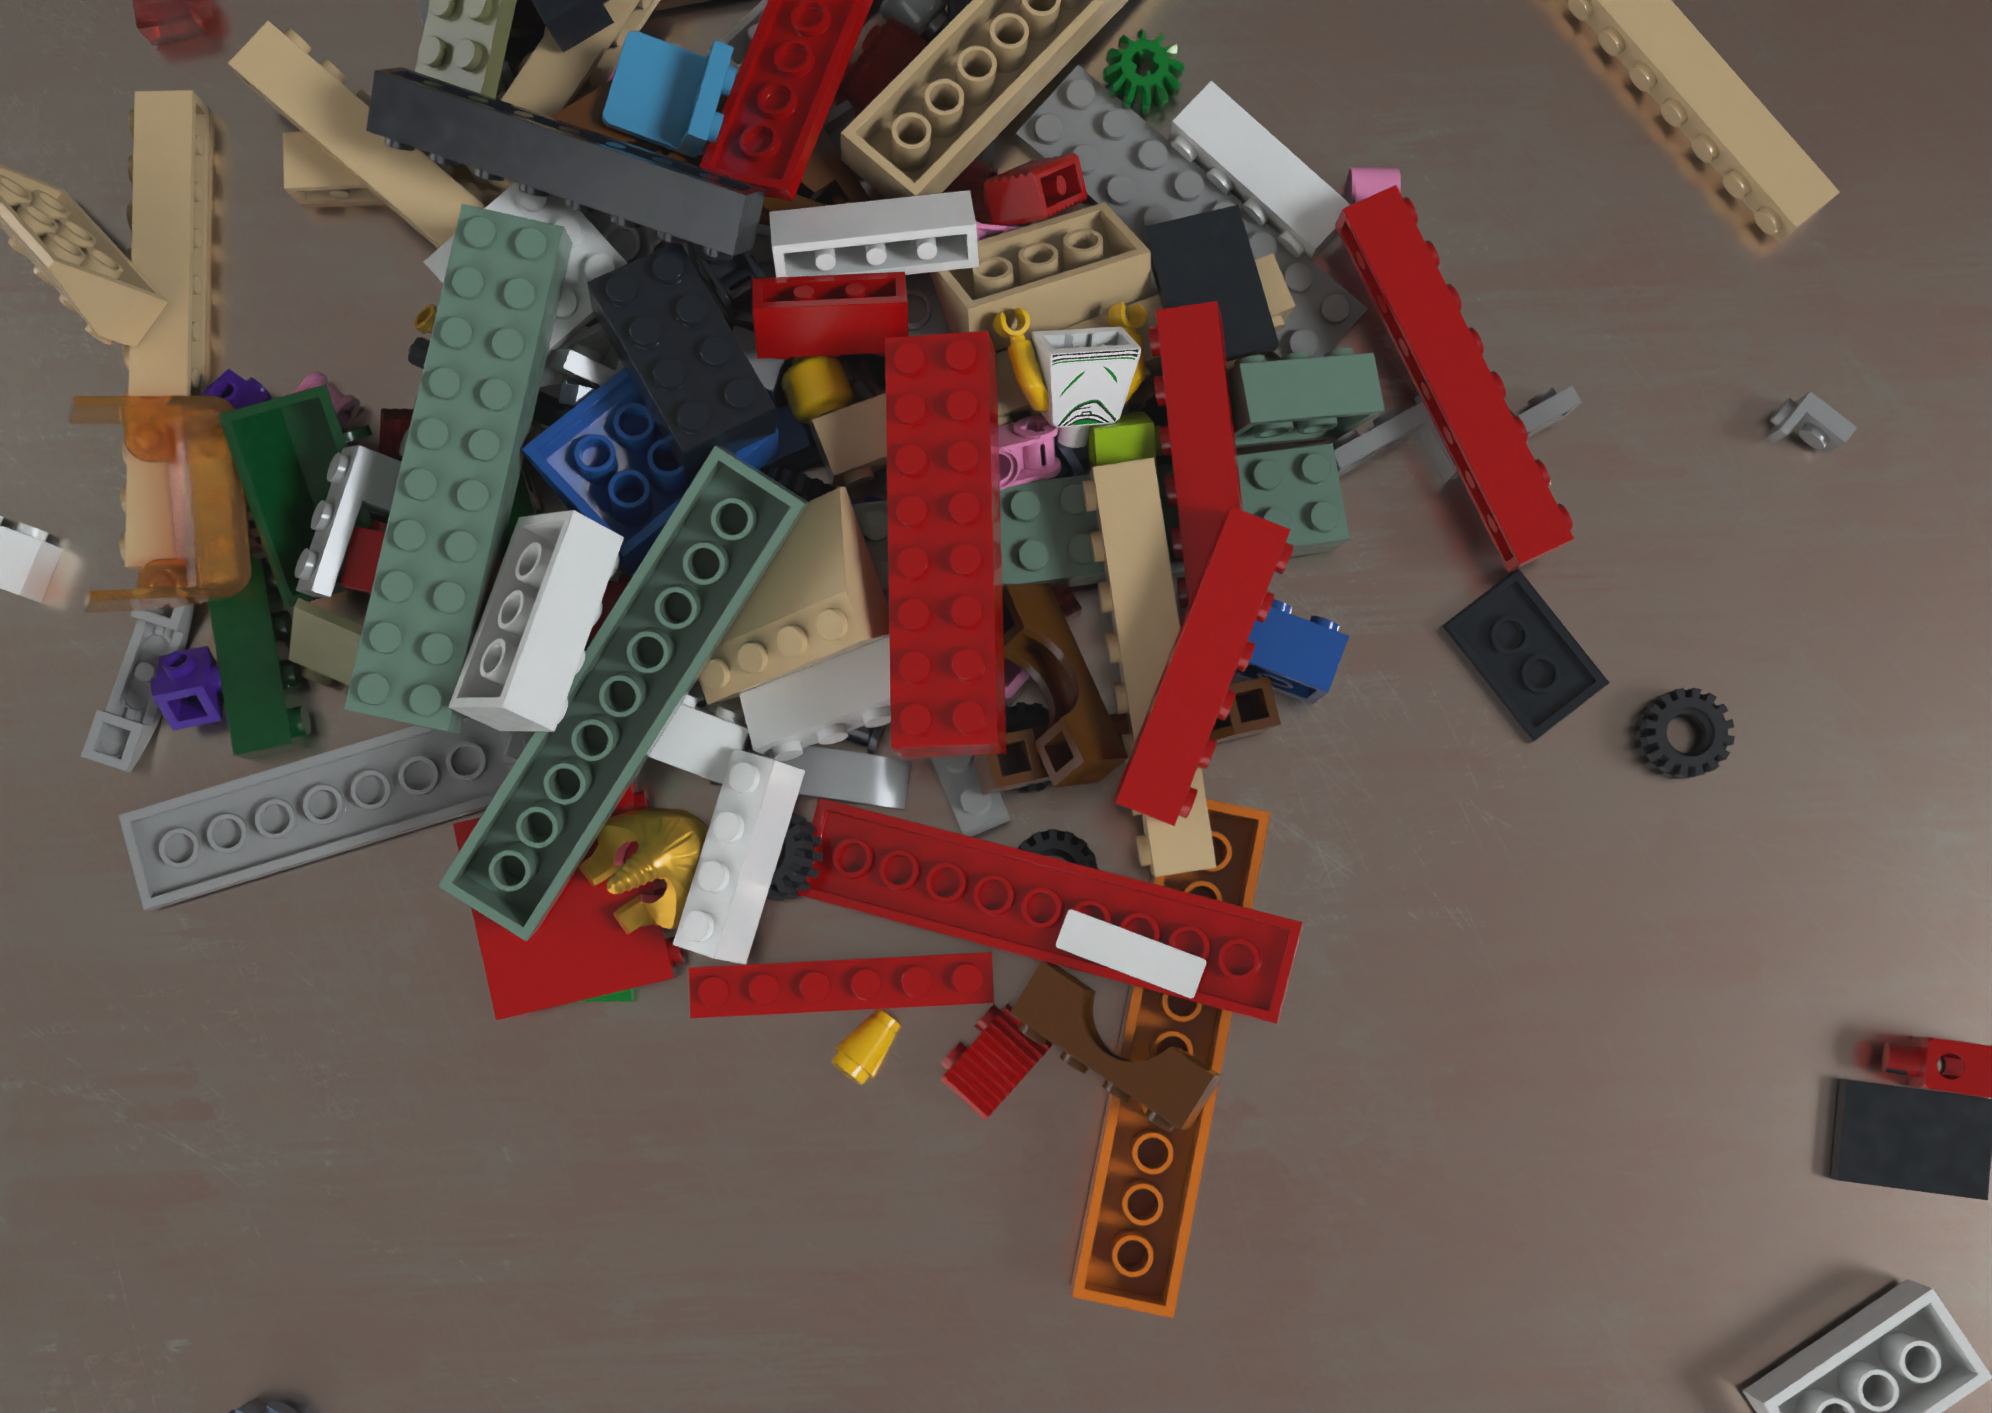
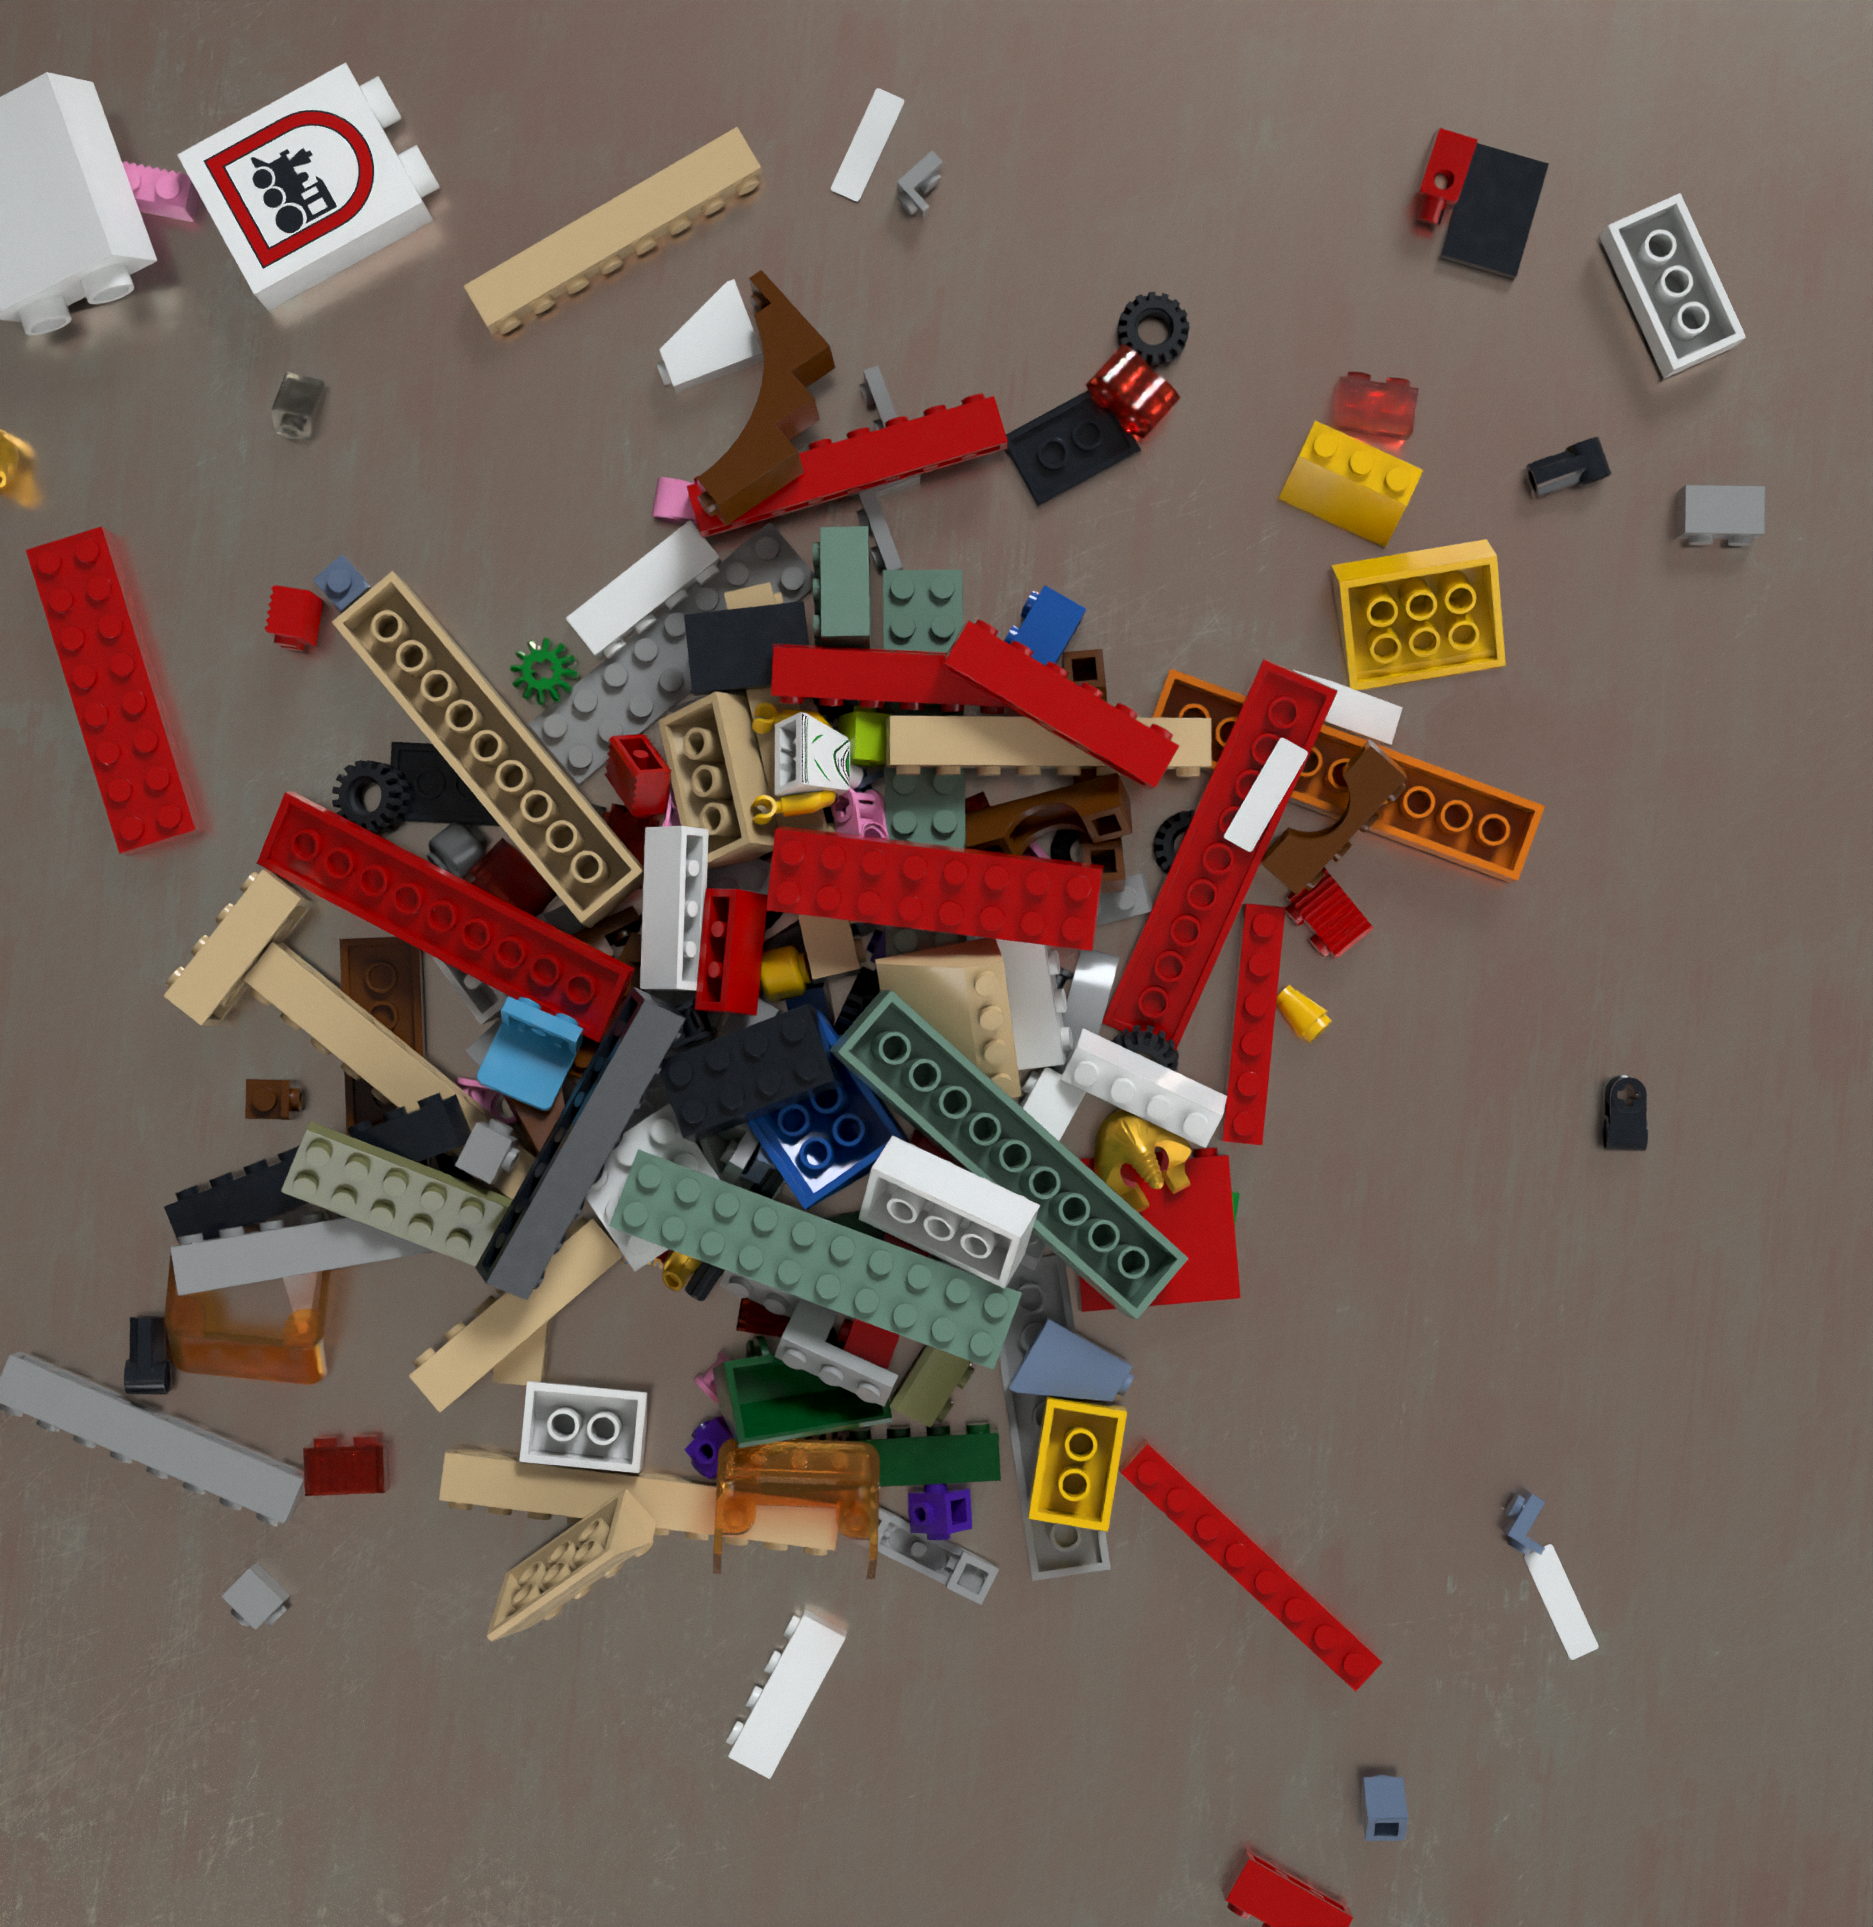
camera: 85 degrees left, 5 degrees up
none -> light grey brick [455,1118,521,1184]
none -> white slope [519,1381,647,1473]
none -> white slope [656,279,764,394]
none -> reddish brown arch [696,270,835,526]
none -> white sticker [831,88,904,202]
none -> sand blue slope [1008,1316,1134,1402]
none -> yellow brick [1027,1395,1127,1532]
none -> clear red brick [1086,344,1180,439]
none -> red brick [1118,1439,1383,1692]
none -> yellow slope [1278,420,1423,549]
none -> white slope [1293,670,1403,746]
none -> clear red brick [1330,371,1419,440]
none -> yellow slope [1331,539,1506,690]
none -> black piece [1526,437,1612,498]

